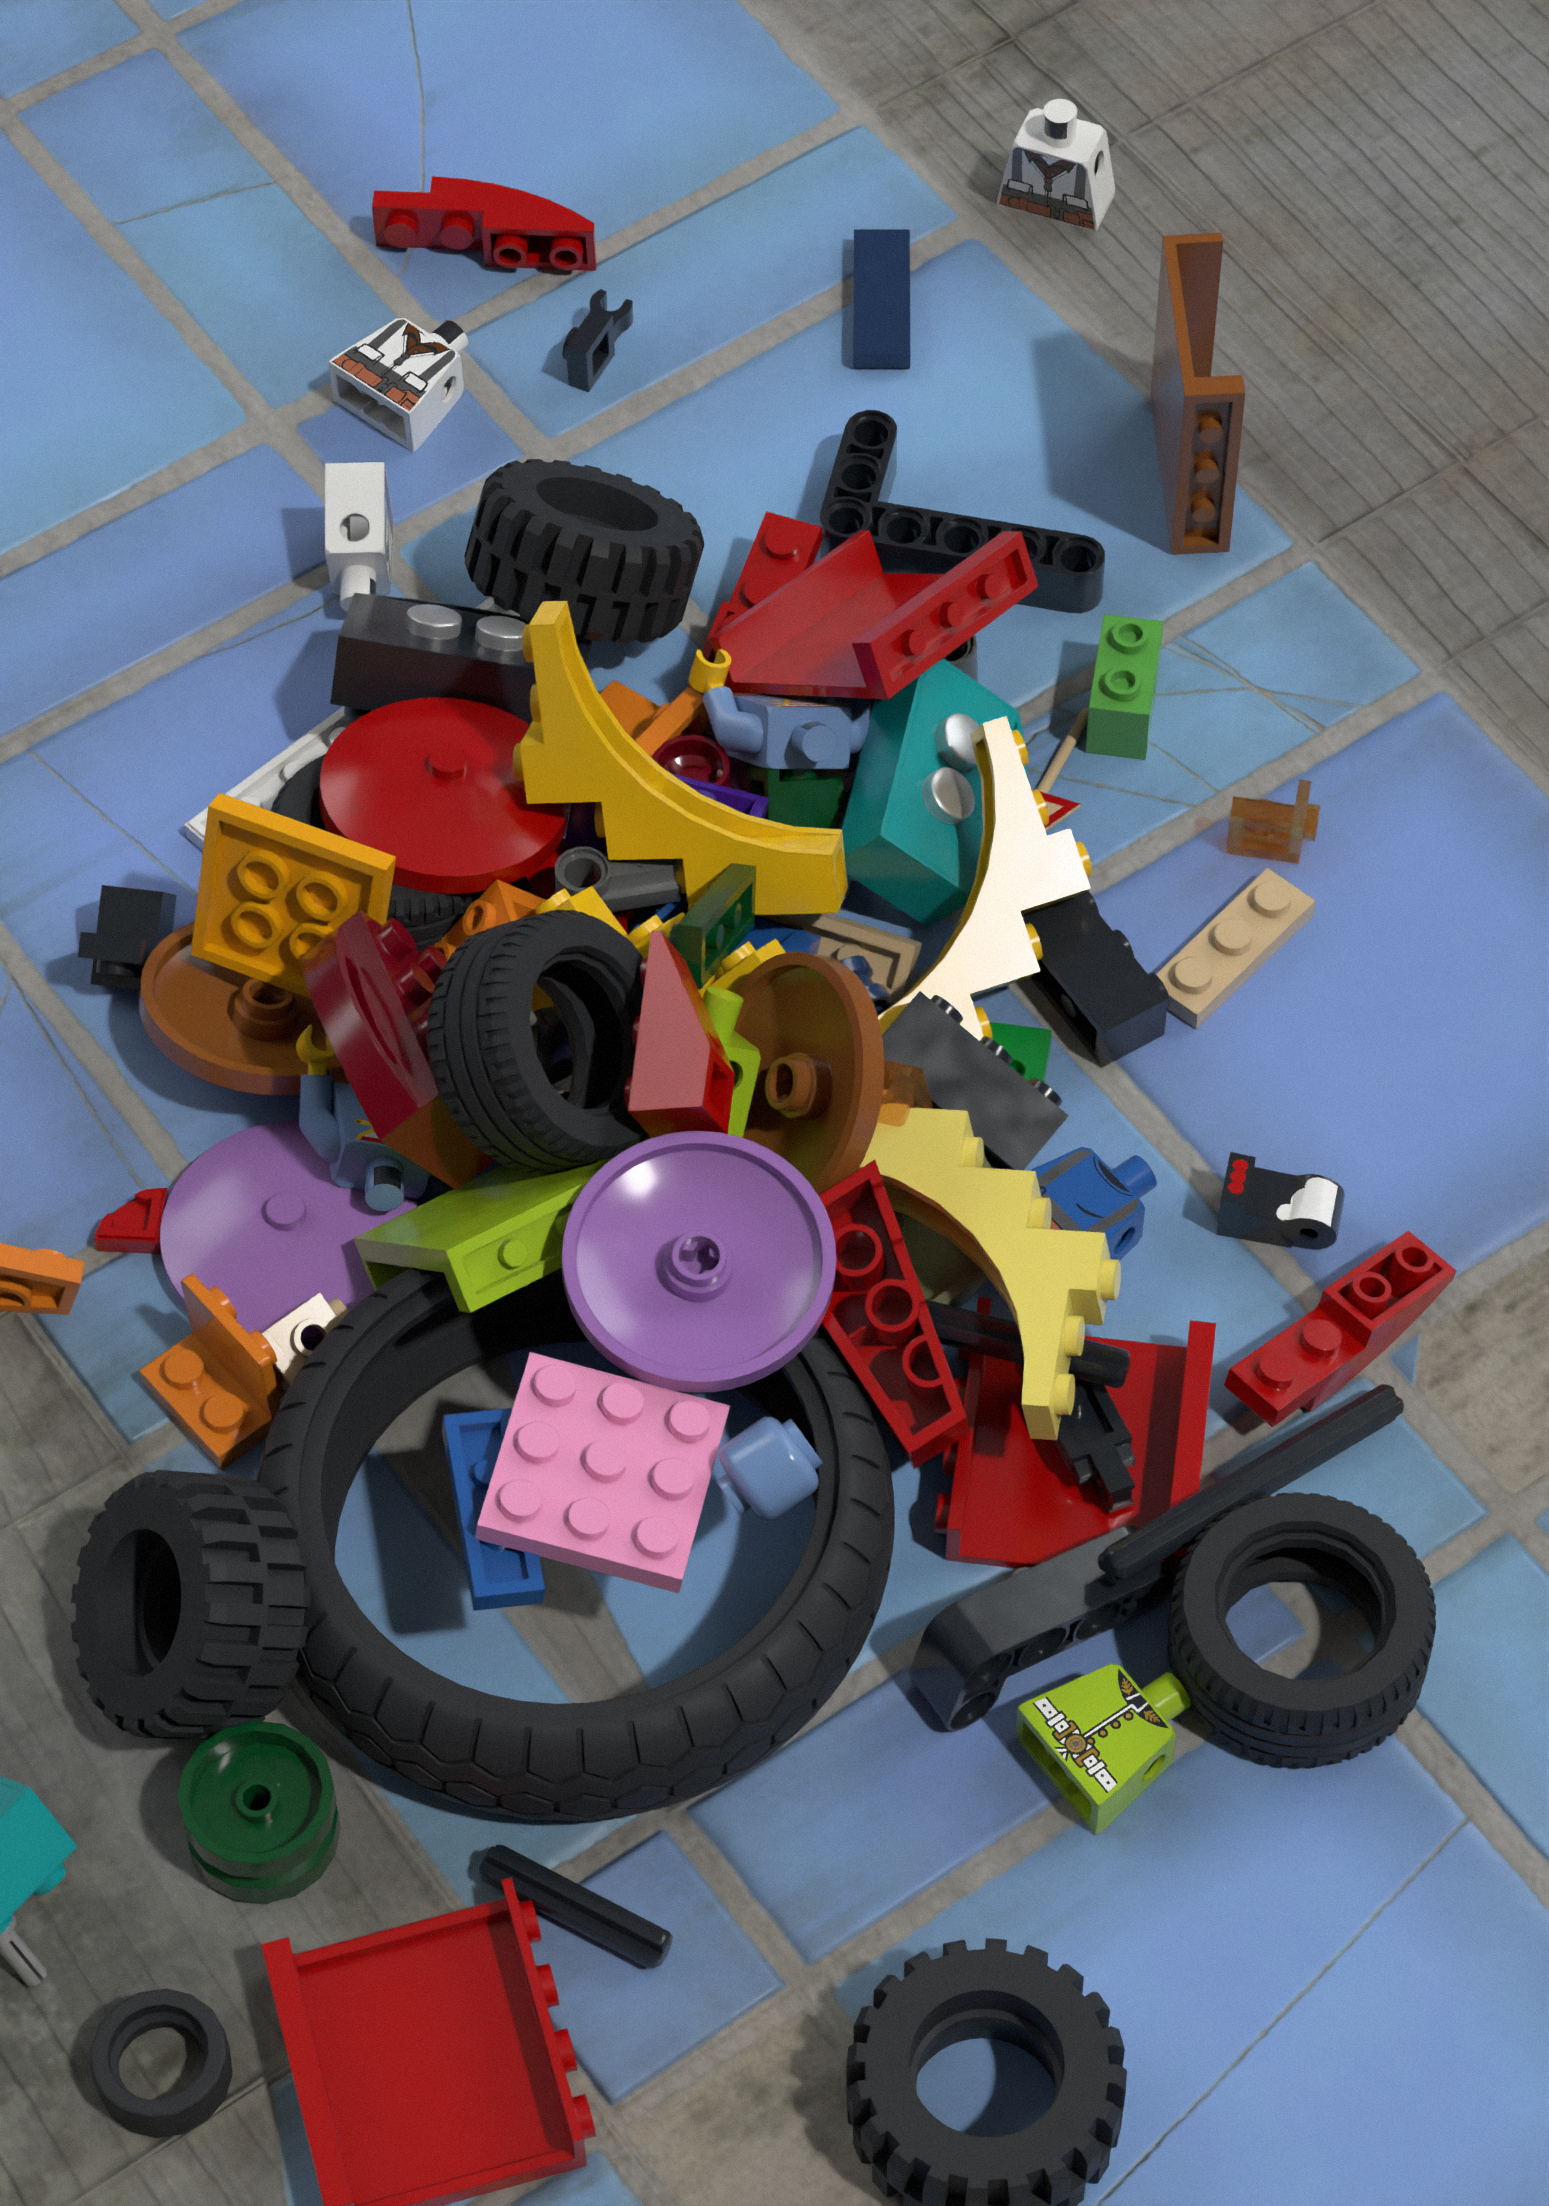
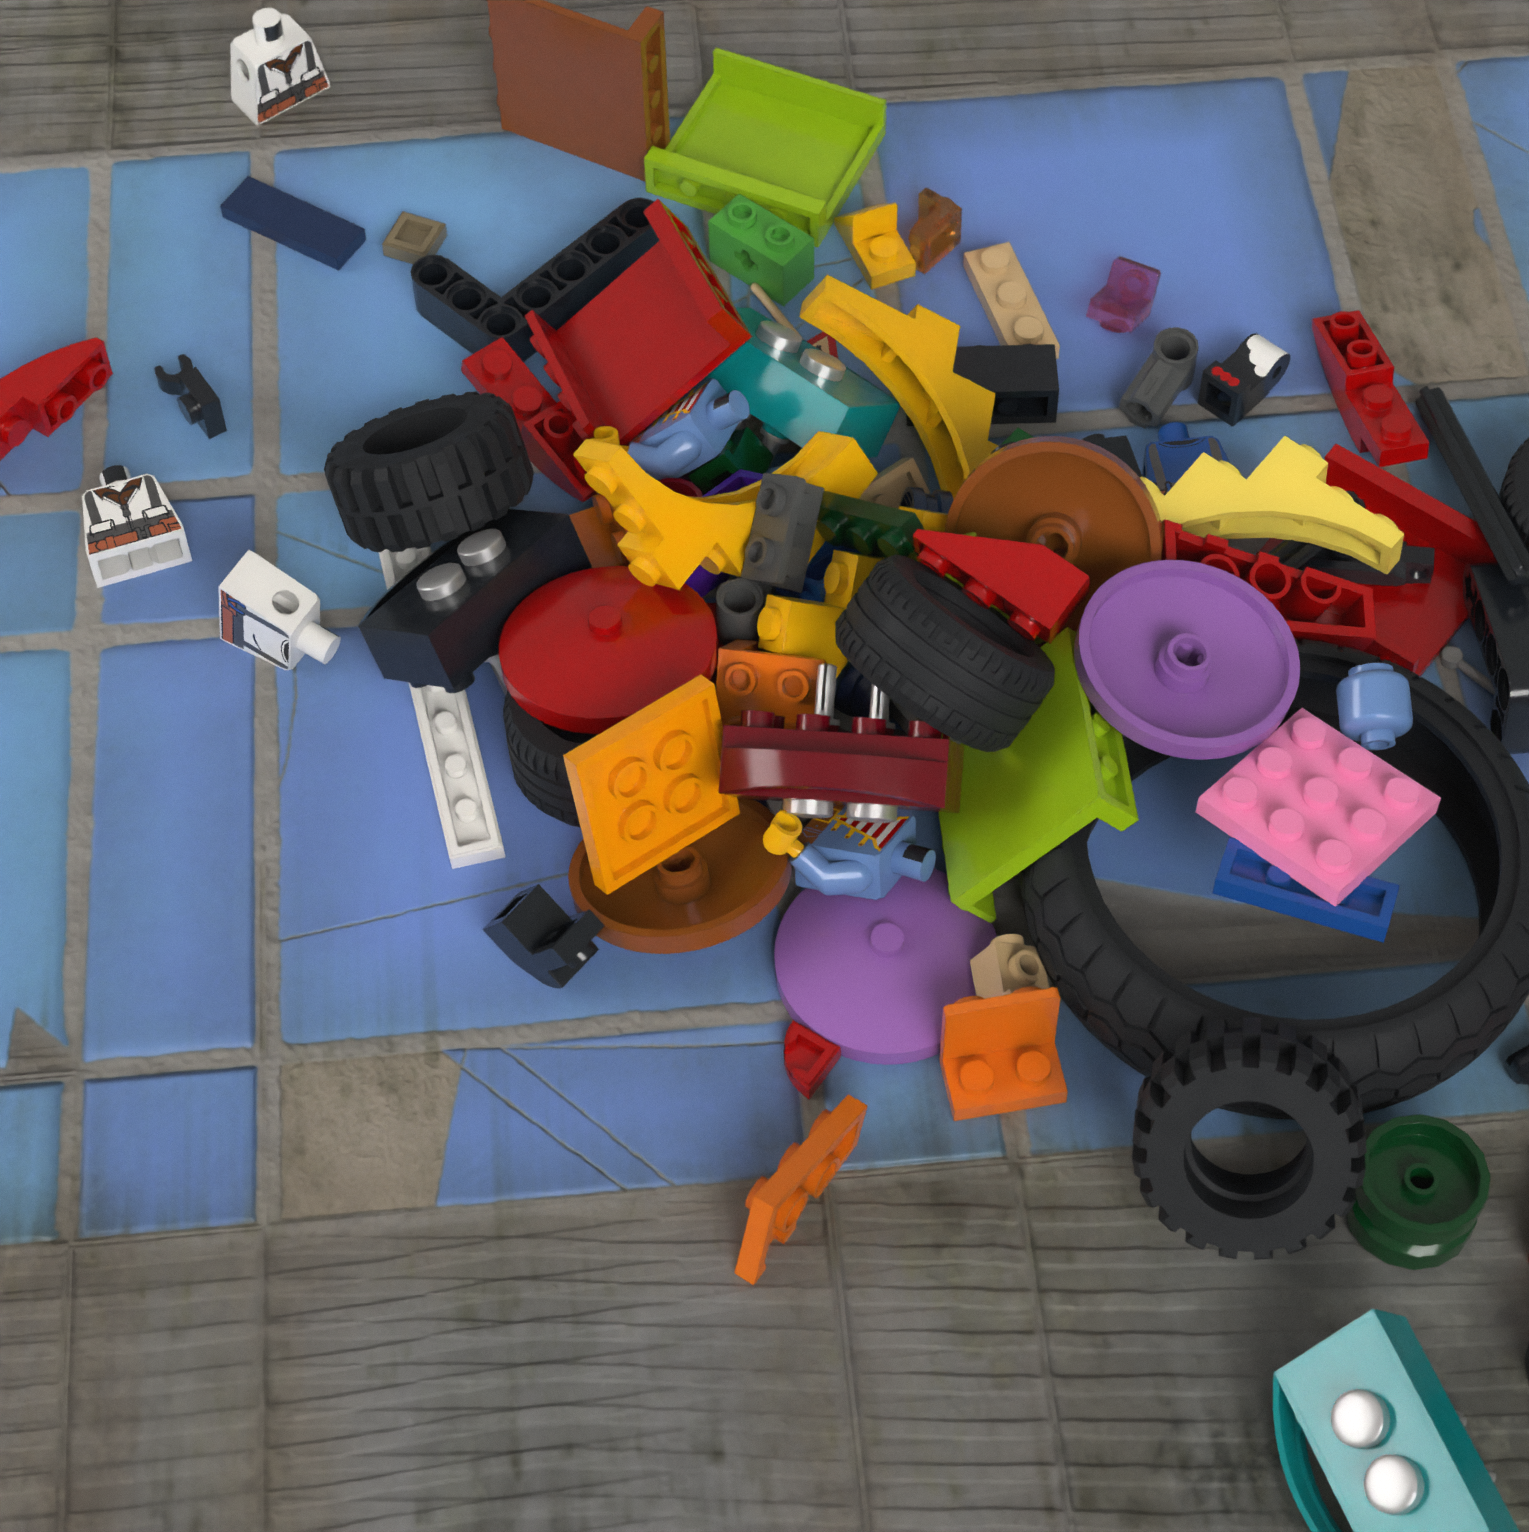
camera: 60 degrees left, 0 degrees up
none -> dark tan tile [382,211,447,264]
none -> lime panel [644,47,887,248]
none -> dark grey bracket [741,473,824,593]
none -> yellow slope [834,202,916,290]
none -> clear pink bracket [1086,256,1161,333]
none -> dark grey piece [1119,327,1199,429]

